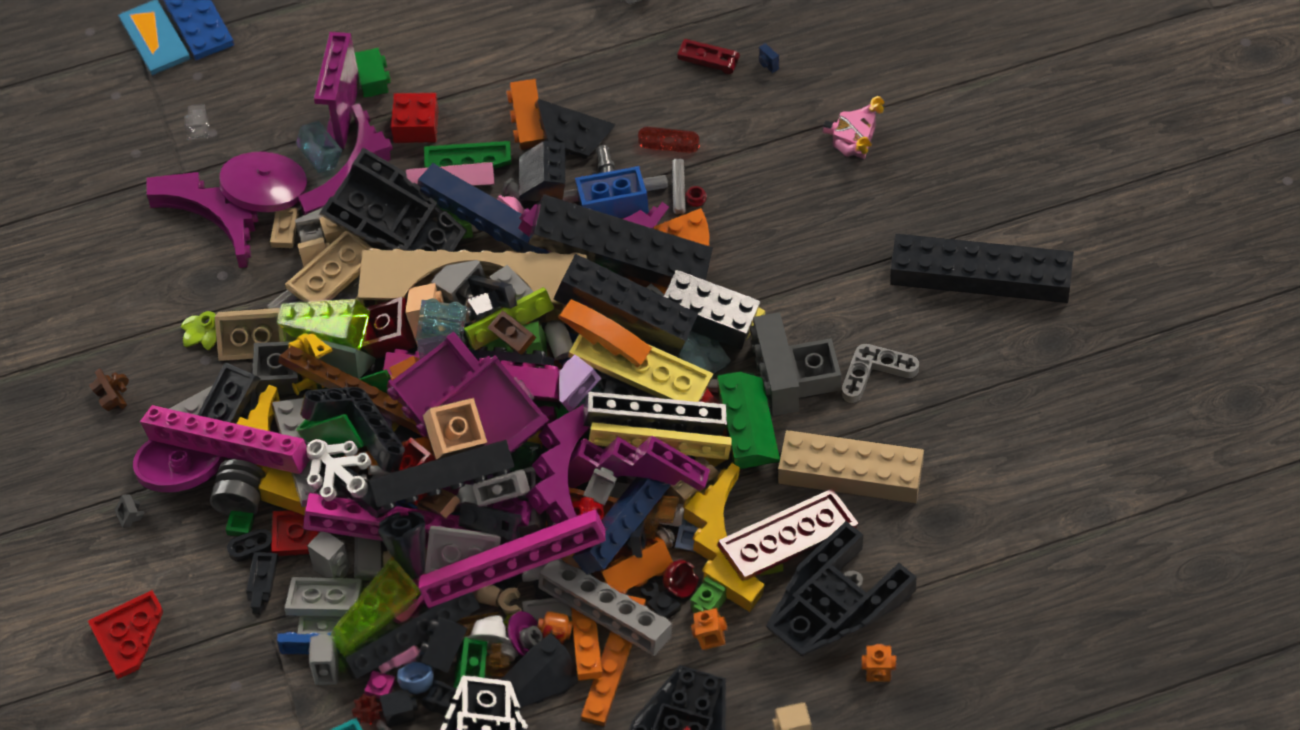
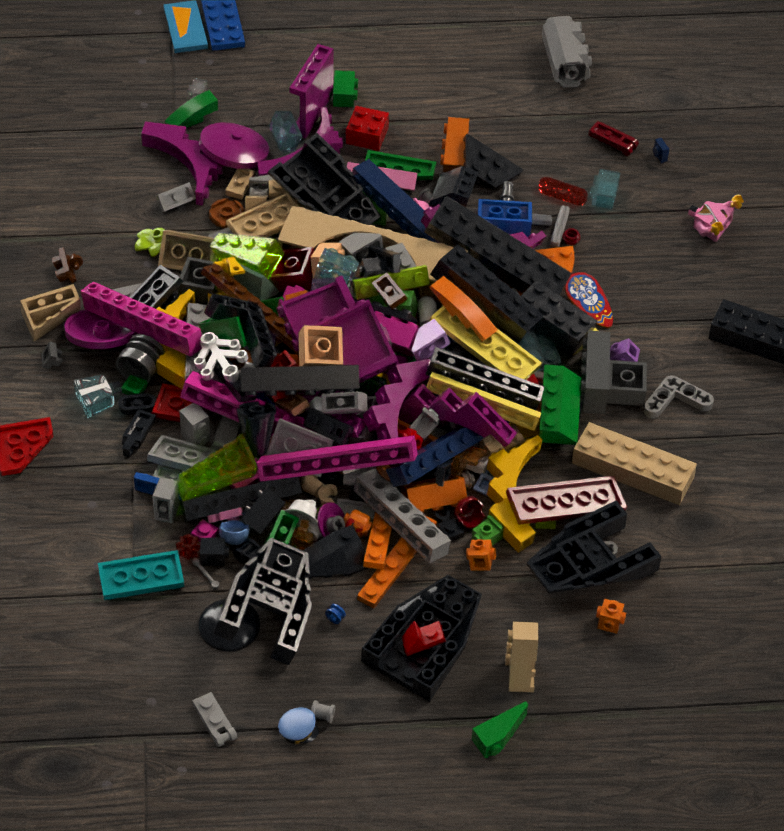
camera: 10 degrees right, 5 degrees down
none -> tan wedge [20,284,80,341]
none -> clear light blue torso [73,375,122,418]
none -> light grey plate [156,182,196,212]
none -> green slope [165,90,218,128]
none -> dark orange tile [209,199,245,228]
none -> shield [565,272,613,328]
none -> clear light blue brick [589,169,621,209]
none -> medium lavender brick [610,338,640,362]

